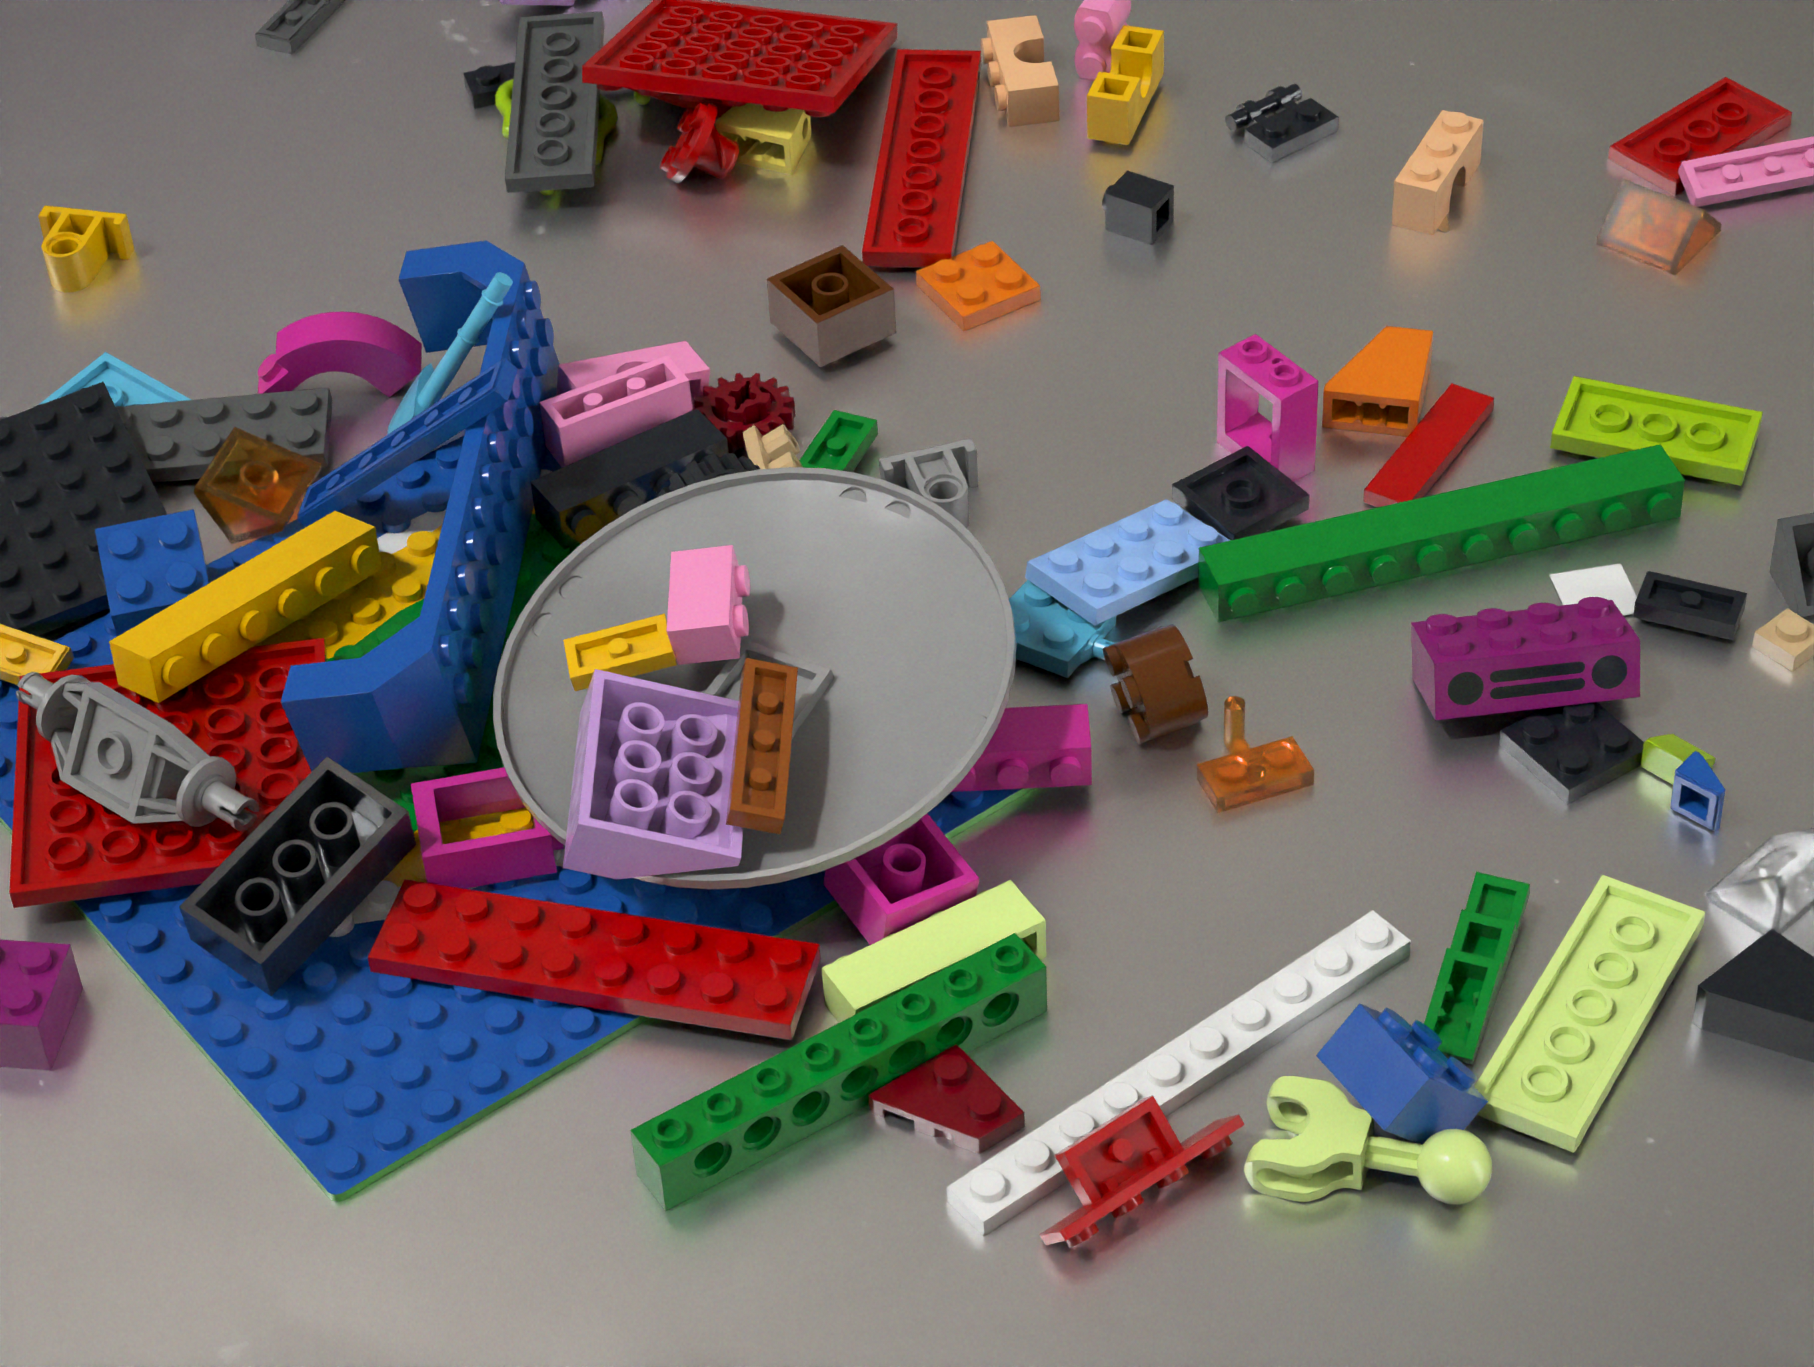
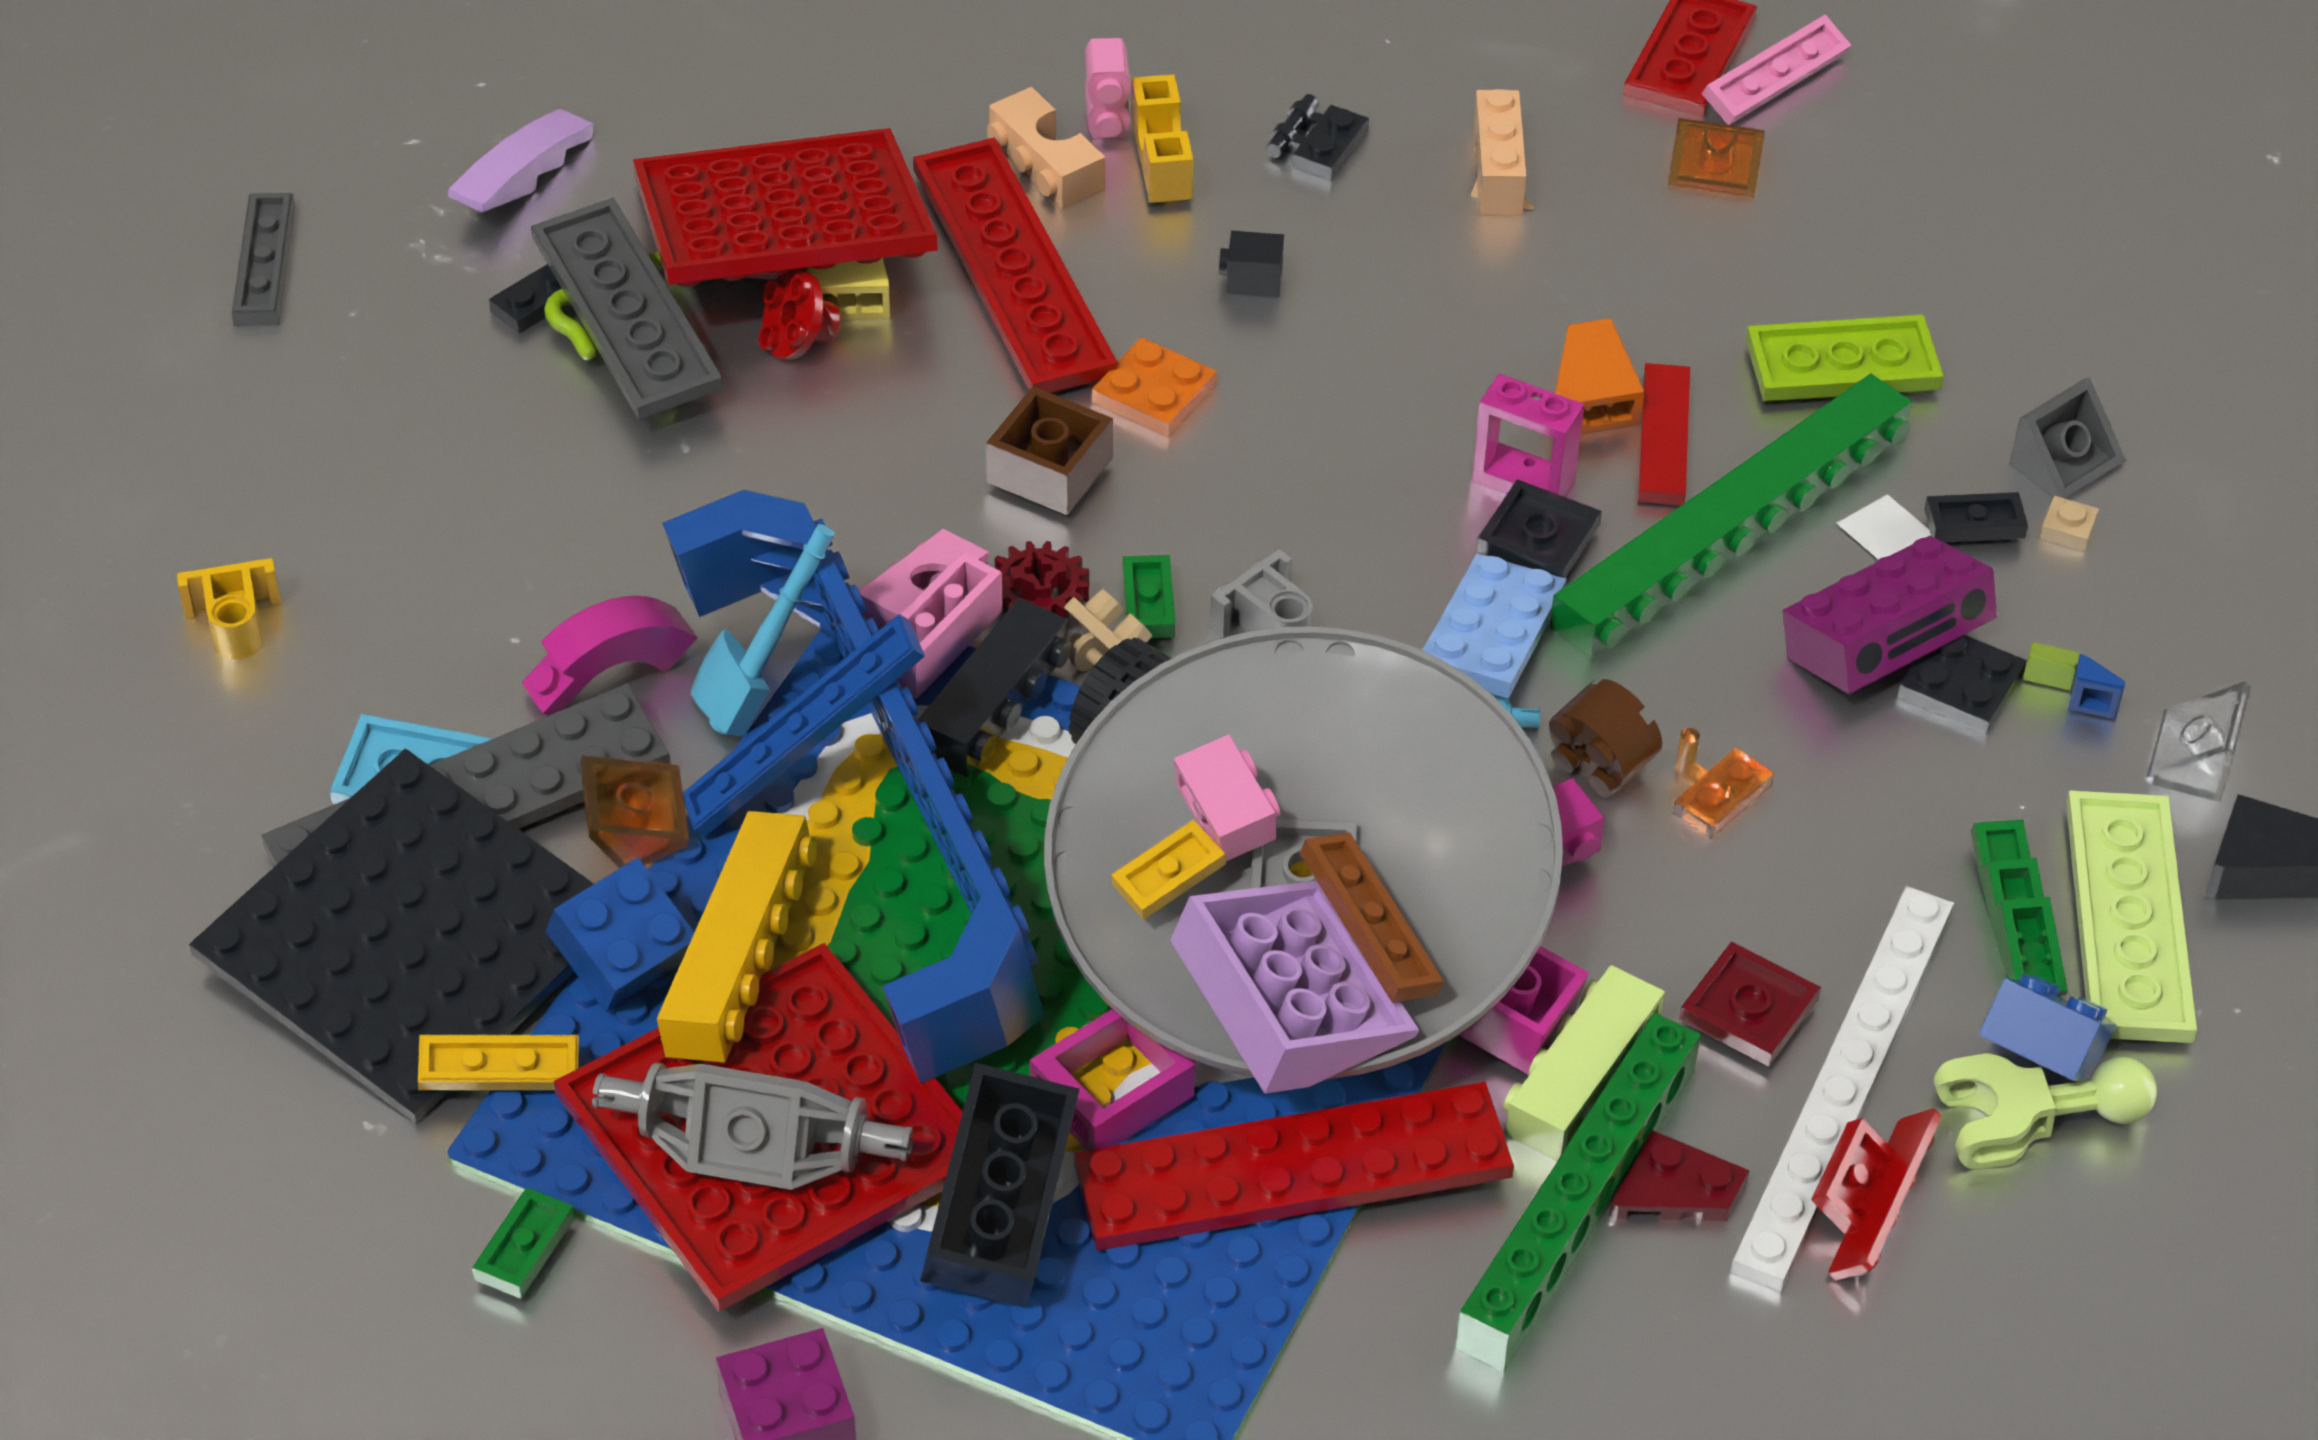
camera: 30 degrees left, 5 degrees up
none -> dark red plate [1679,941,1821,1067]

